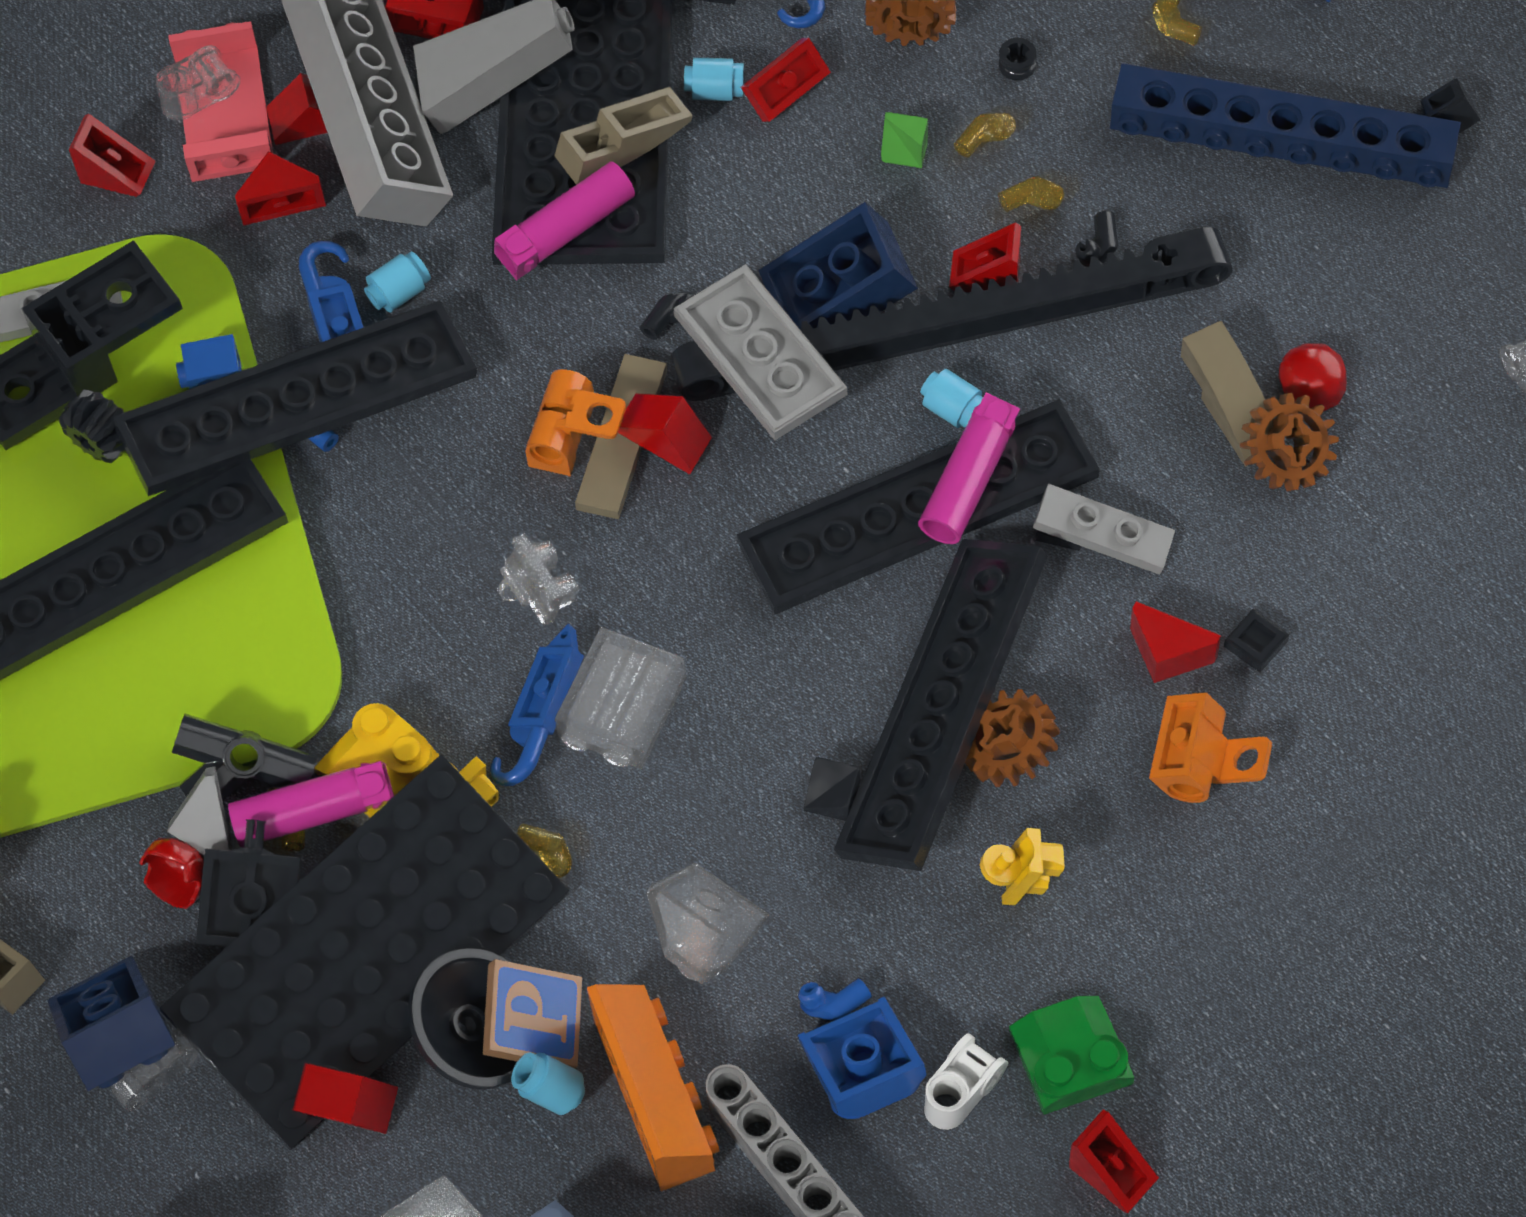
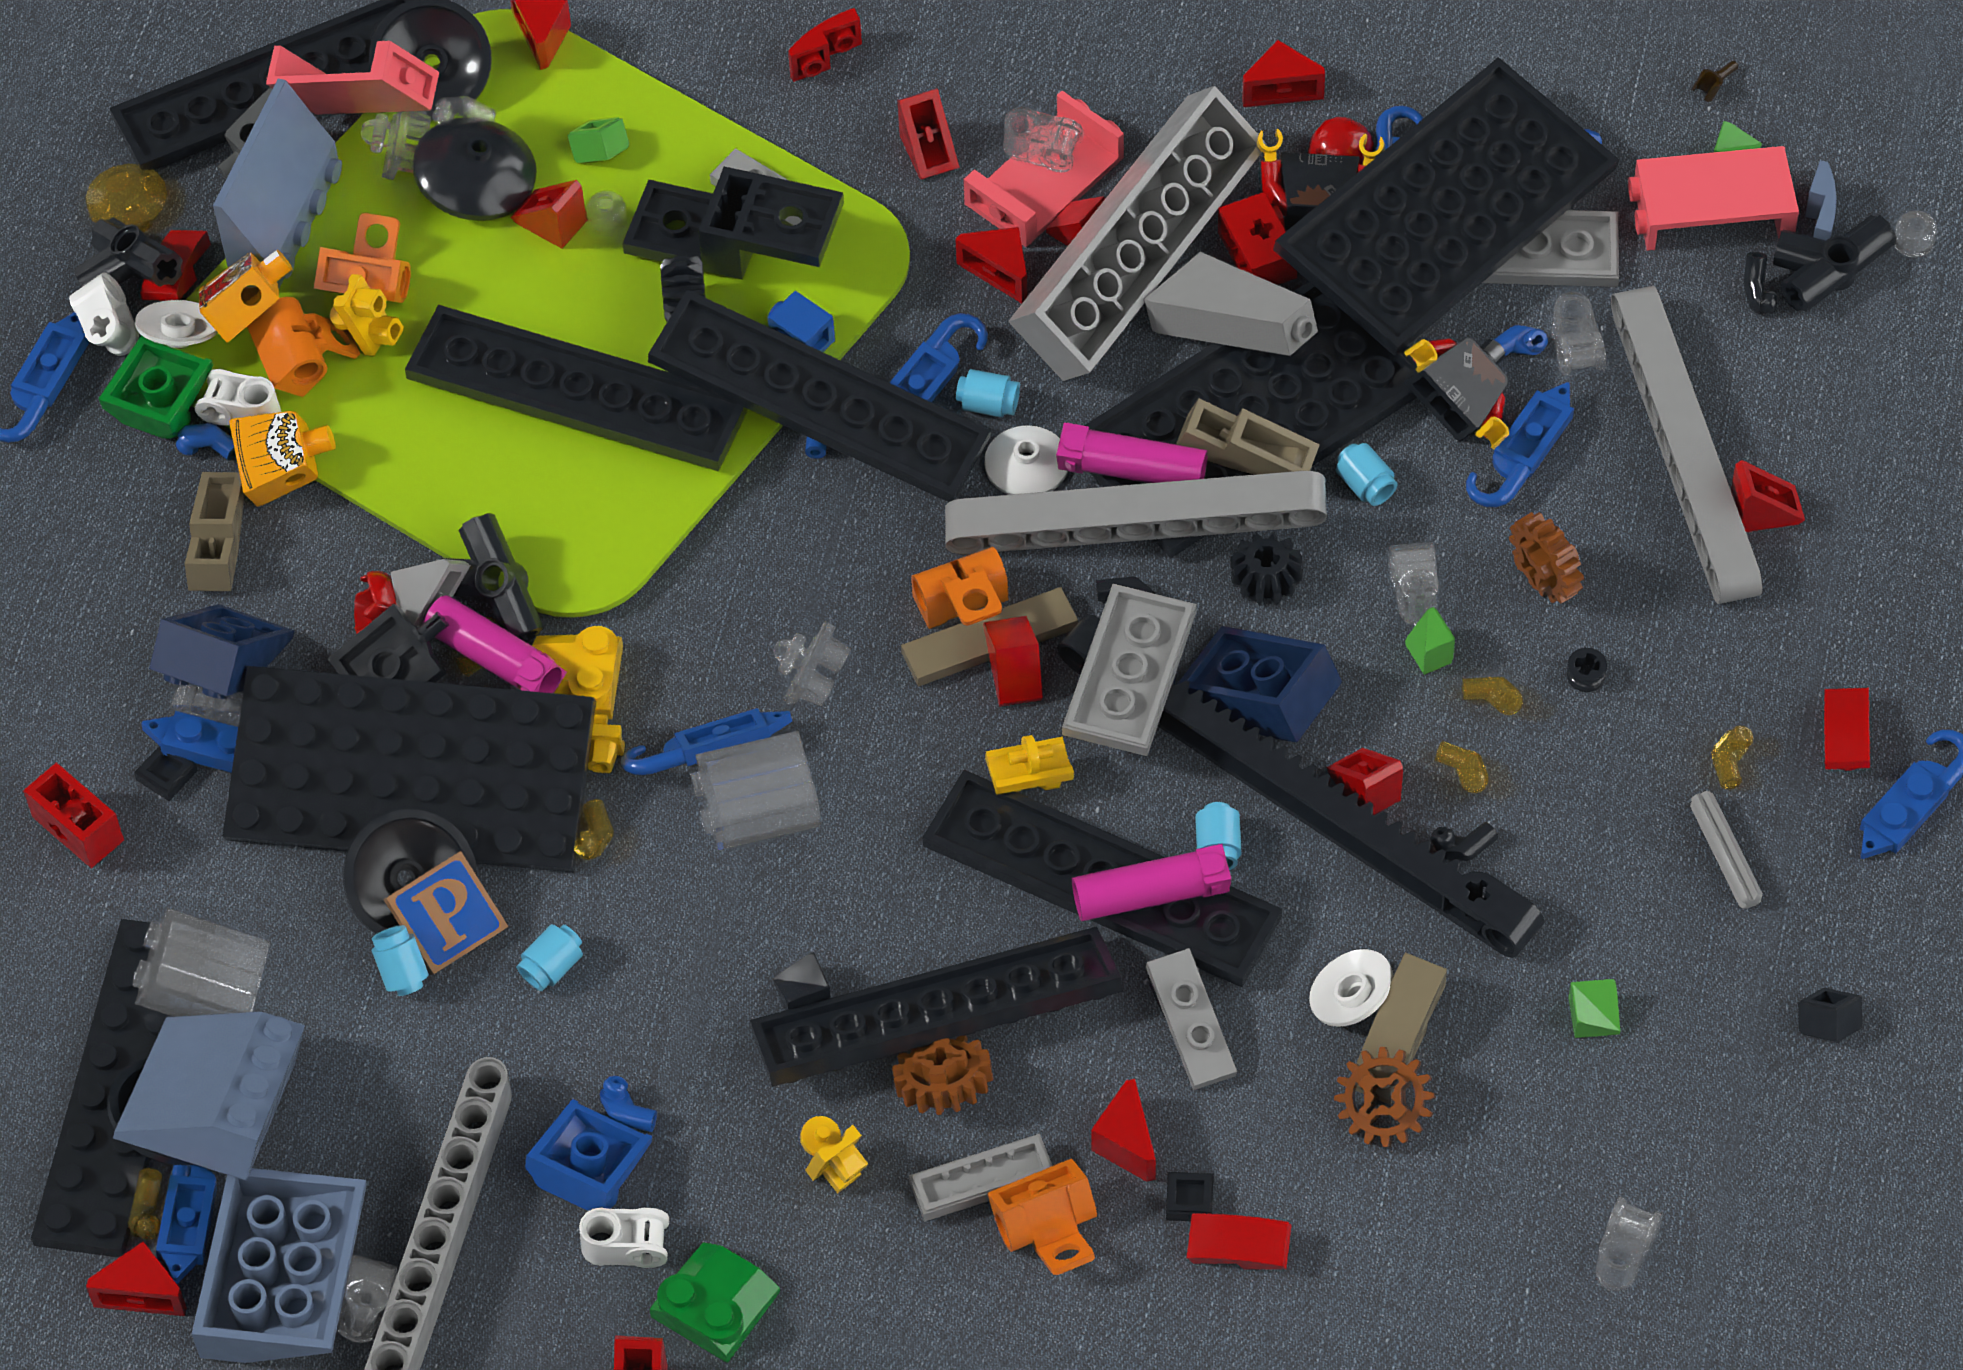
camera: 50 degrees right, 5 degrees down
red slope [293,1063,398,1134] -> none
orange slope [587,984,720,1192] -> none
clear slope [646,862,769,984] -> none
red plate [741,38,831,122] -> none
dark blue brick [1110,63,1461,188] -> none
red hair [1279,343,1347,411] -> none
none -> black tile [134,746,198,802]
none -> blue plate [142,711,238,773]
none -> medium azure brick [516,924,583,991]
none -> light grey plate [909,1134,1052,1222]
none -> light grey beam [945,471,1327,554]
none -> white dish [985,426,1068,495]
none -> yellow hips [985,735,1074,795]
none -> red slope [1186,1213,1292,1269]
none -> black gear [1230,531,1303,606]
none -> white dish [1309,949,1393,1027]
none -> clear piece [1389,541,1439,625]
none -> bright green slope [1568,979,1620,1038]
none -> light grey axle [1690,791,1763,909]

